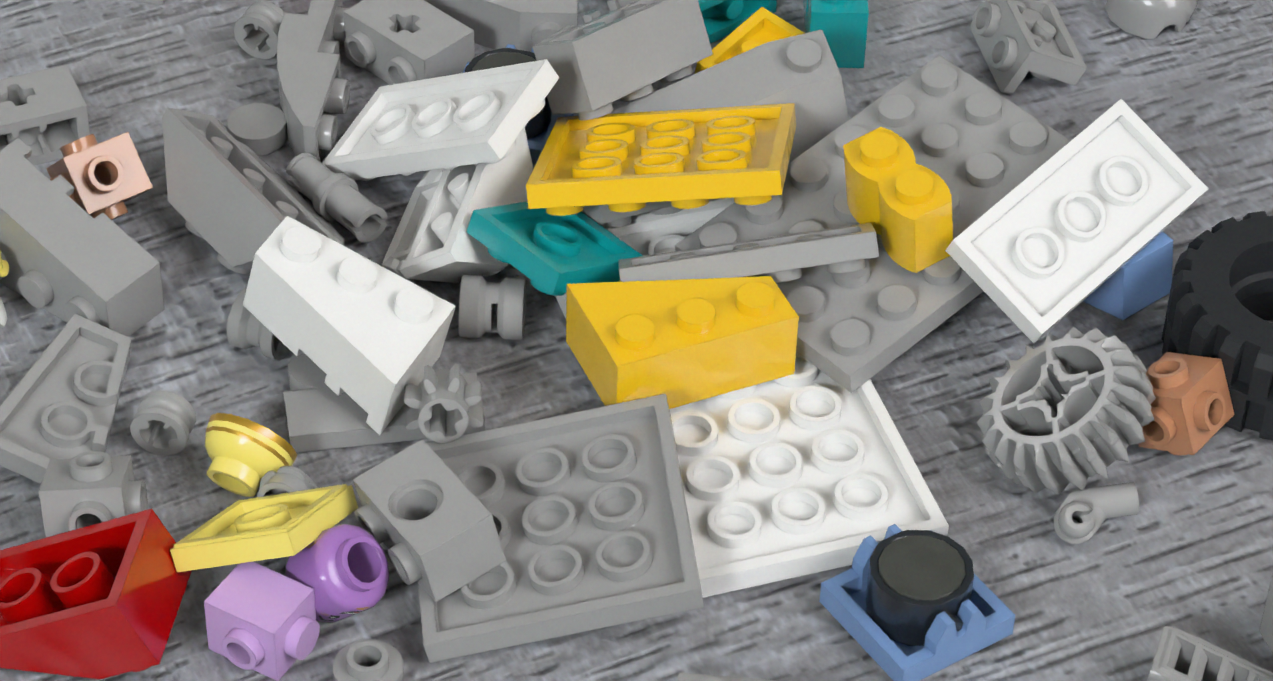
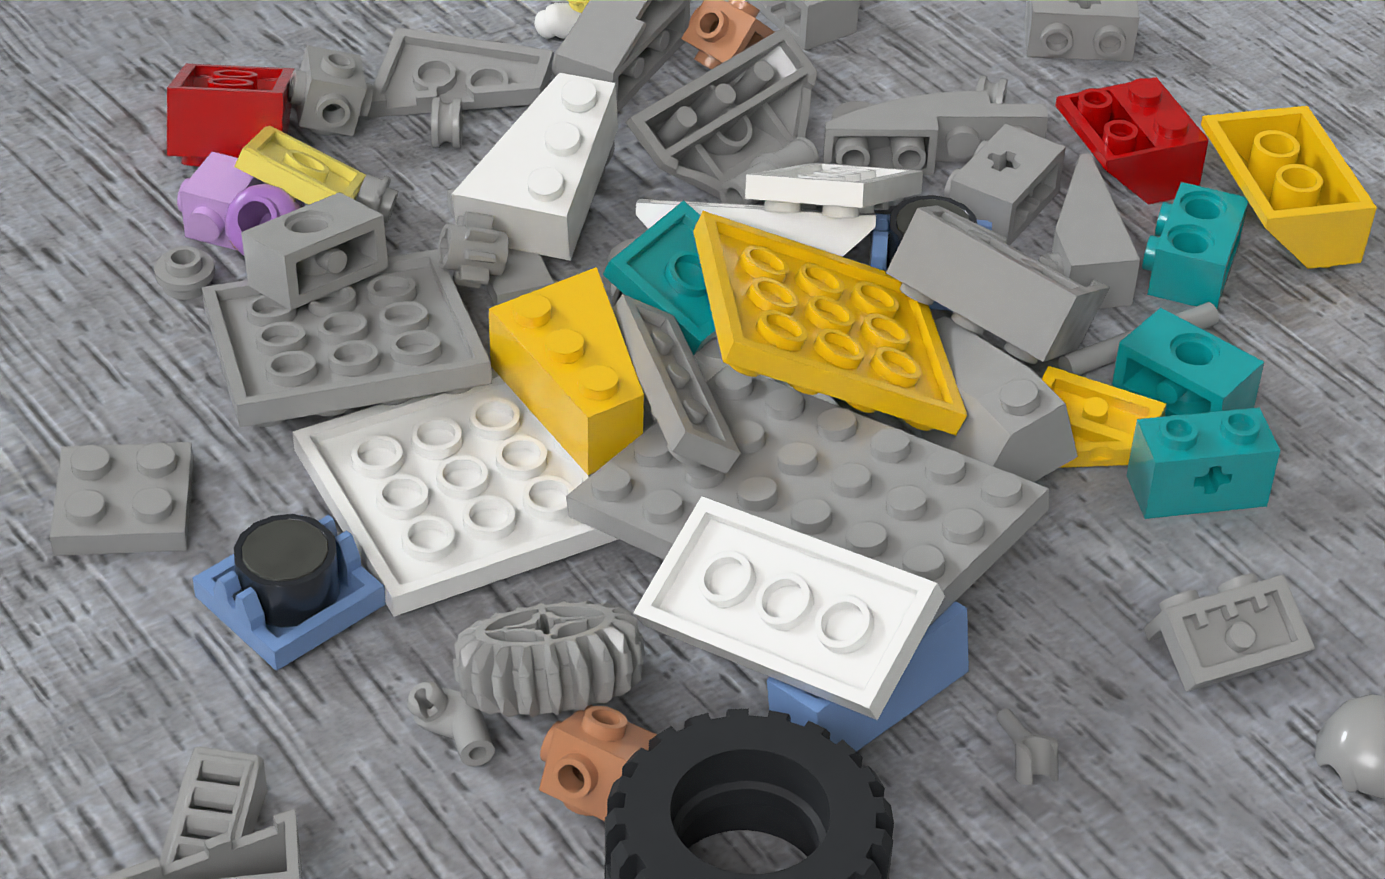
camera: 80 degrees right, 0 degrees up
light yellow piece [205,413,297,497] -> none
yellow brick [843,127,953,273] -> none

